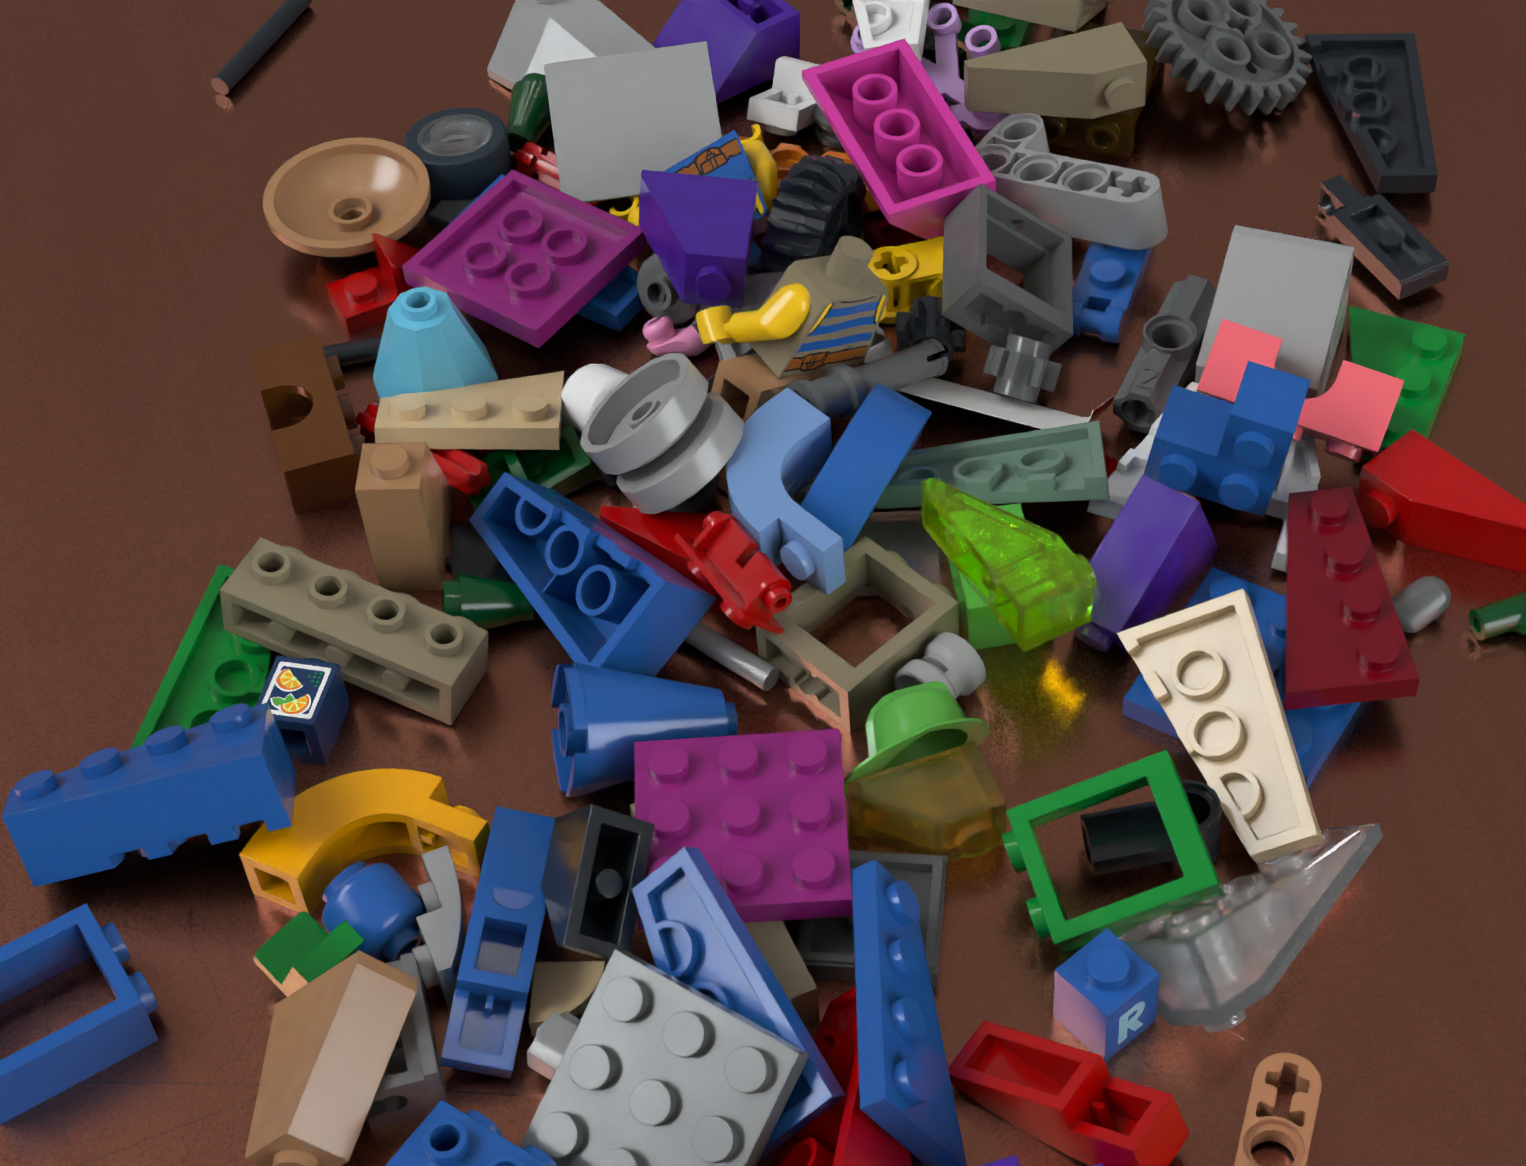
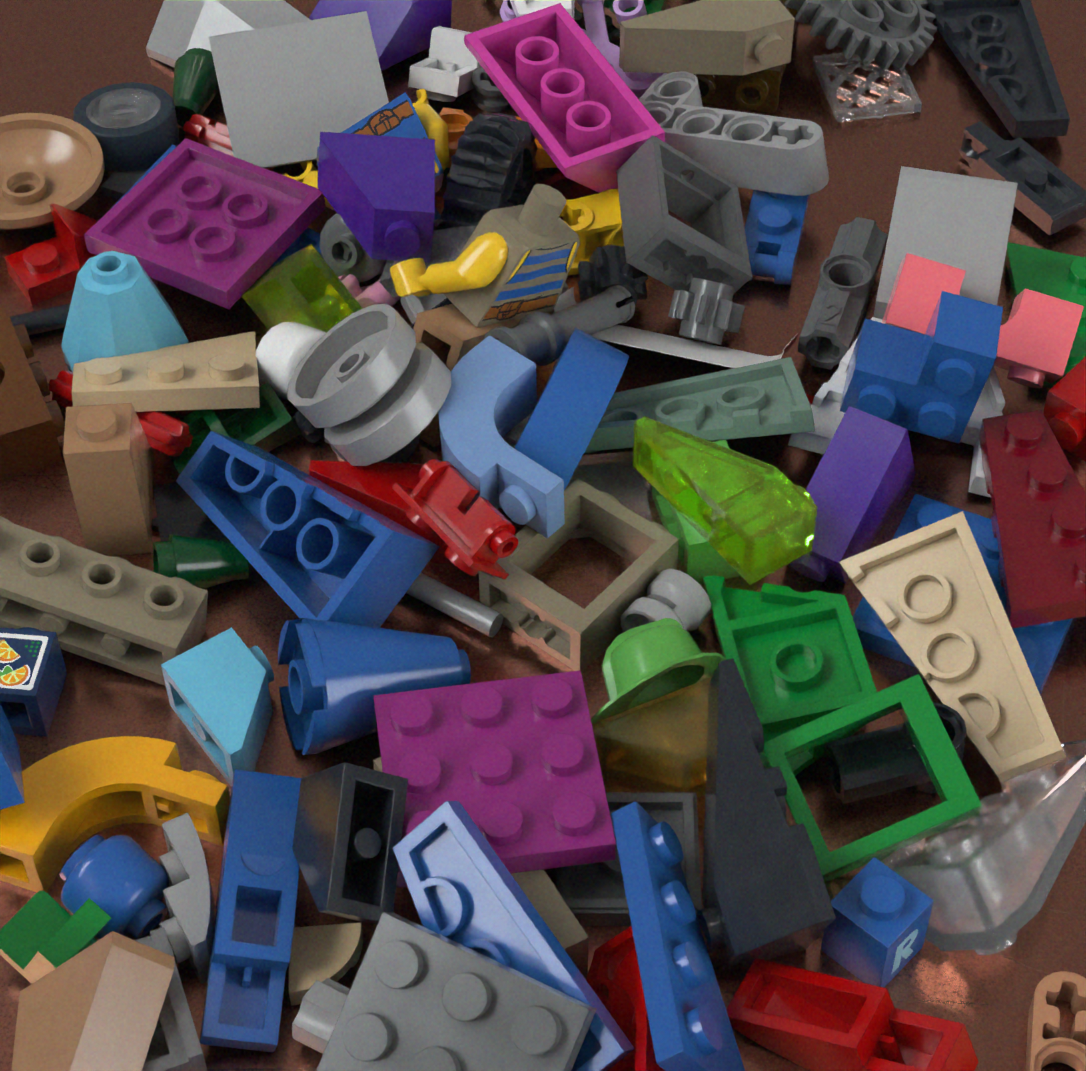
camera: 10 degrees left, 0 degrees up
none -> medium azure slope [161,627,274,787]
none -> clear neon green slope [242,244,363,333]
none -> black wedge [697,658,836,971]
none -> green wing [703,575,877,776]
none -> clear window [813,53,922,122]

